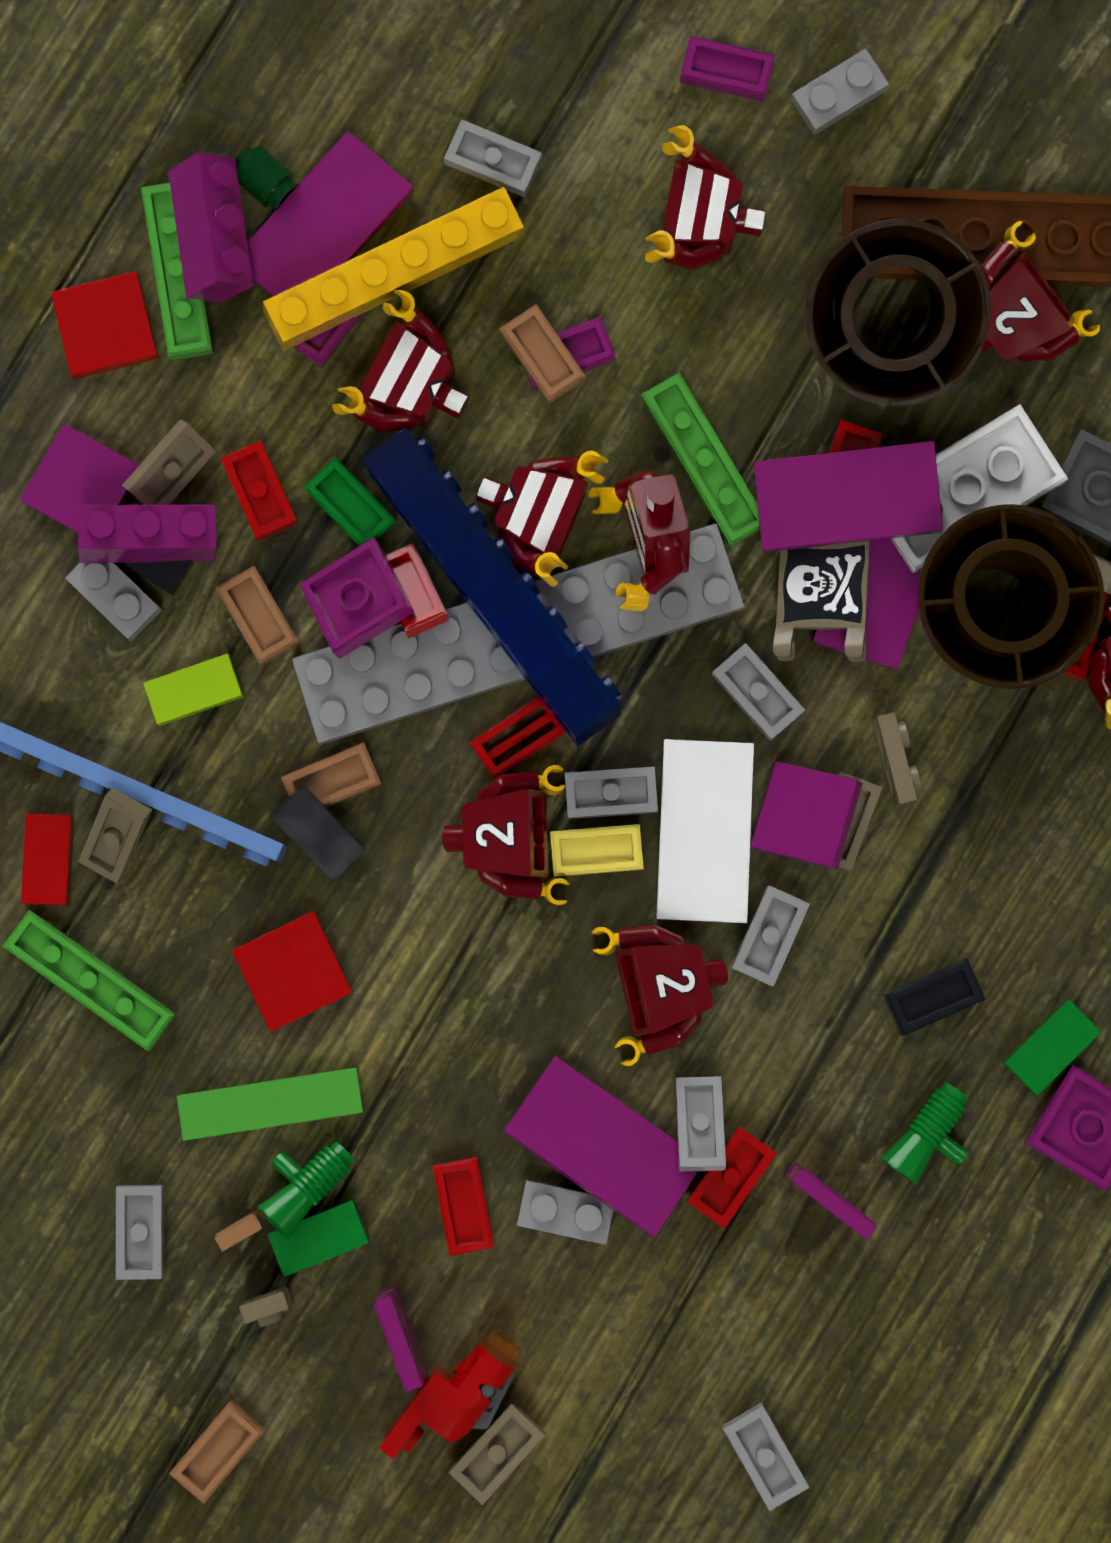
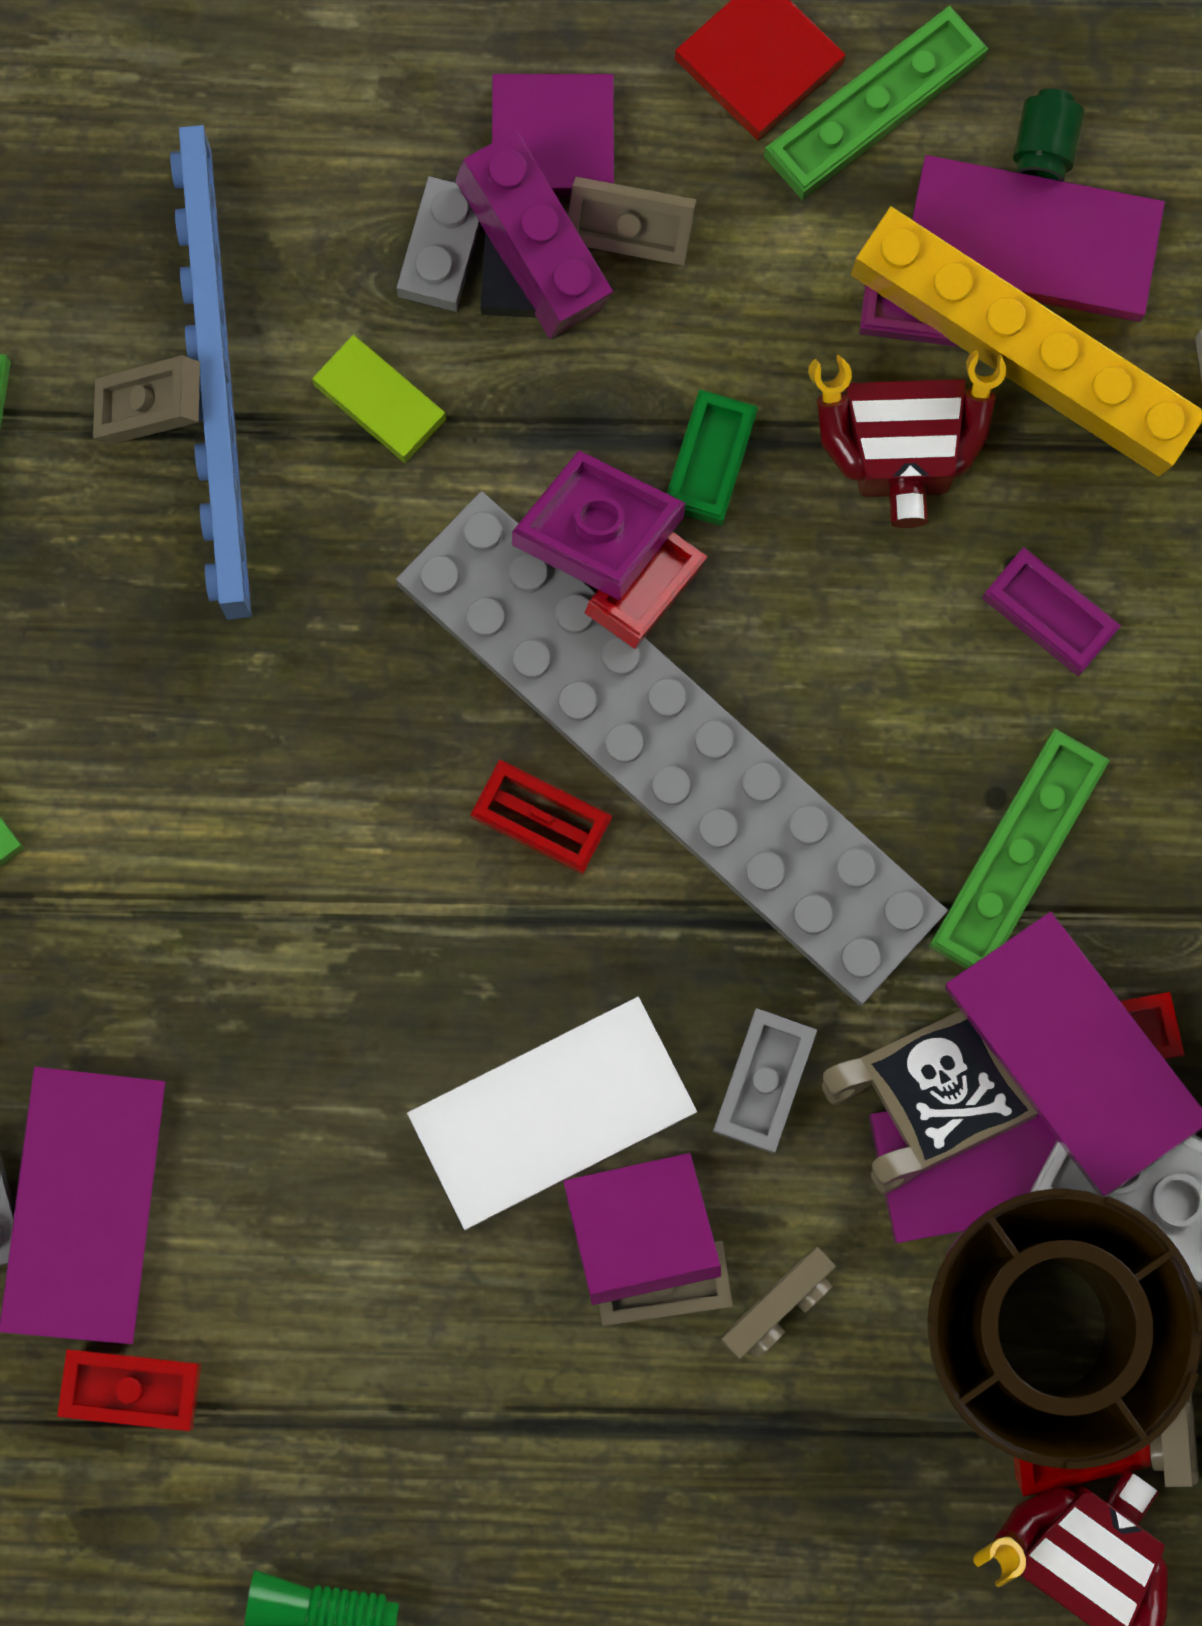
camera: 55 degrees right, 5 degrees down
red tile [21,814,74,906] -> none
magenta brick [168,152,253,303] -> none
medium nougat tile [216,566,300,666] -> none
red plate [220,440,298,541] -> none
red tile [232,911,353,1032] -> none
black tile [270,784,366,881] -> none
medium nougat tile [281,742,382,808] -> none
clear blue brick [362,427,622,747] -> none
dark red torso [442,765,570,905] -> none
torso [476,451,609,587] -> none
medium nougat tile [499,304,586,404] -> none
light yellow tile [550,824,644,877] -> none
light grey plate [565,767,658,819] -> none
dark red torso [588,469,690,611] -> none
dark red torso [591,925,728,1066] -> none
light grey plate [675,1076,726,1172] -> none
light grey plate [731,885,810,987] -> none
magenta tile [784,1162,877,1240] -> none
black tile [883,958,986,1036] -> none

